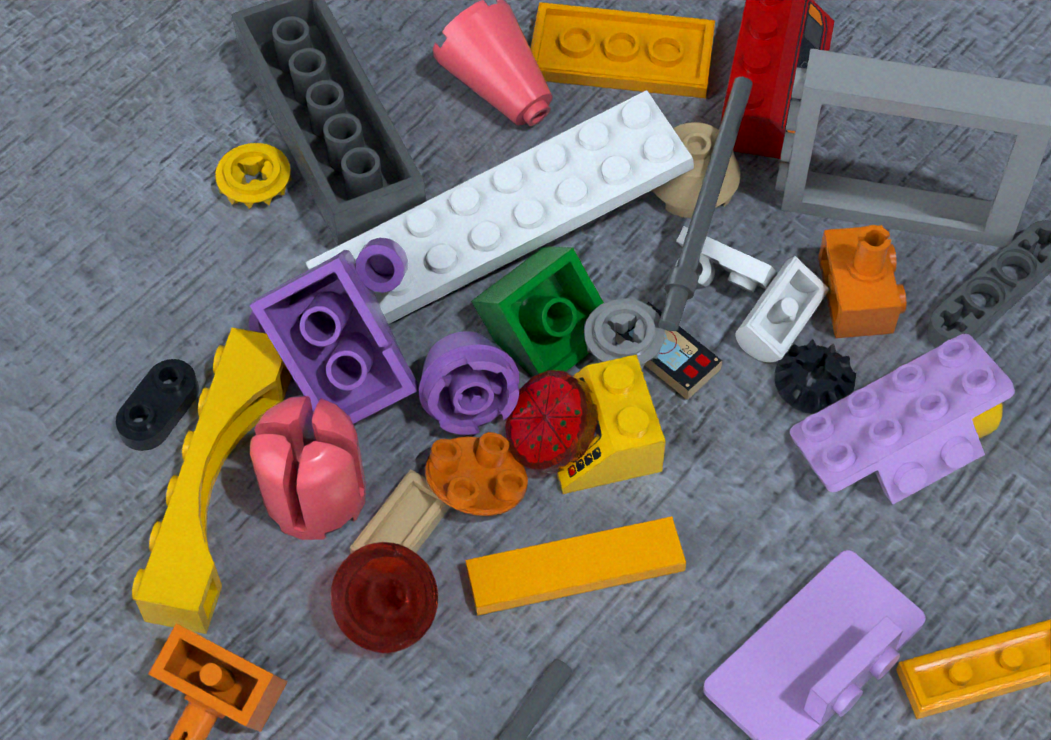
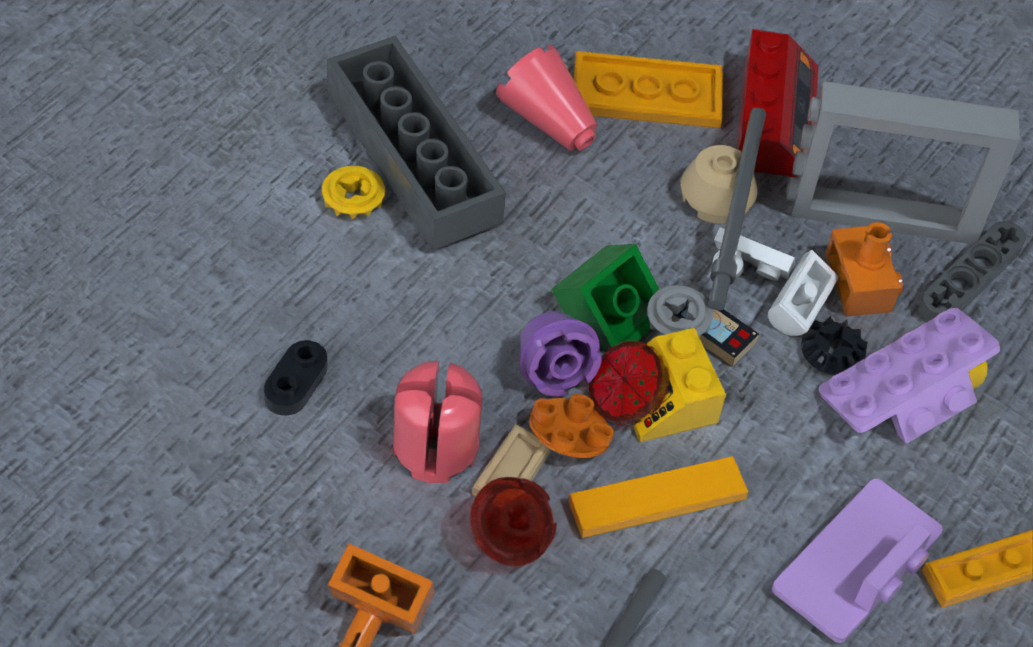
camera: 10 degrees left, 5 degrees down
yellow arch [132,327,292,634] -> none
medium lavender piece [248,237,419,424] -> none
white plate [305,90,694,324] -> none

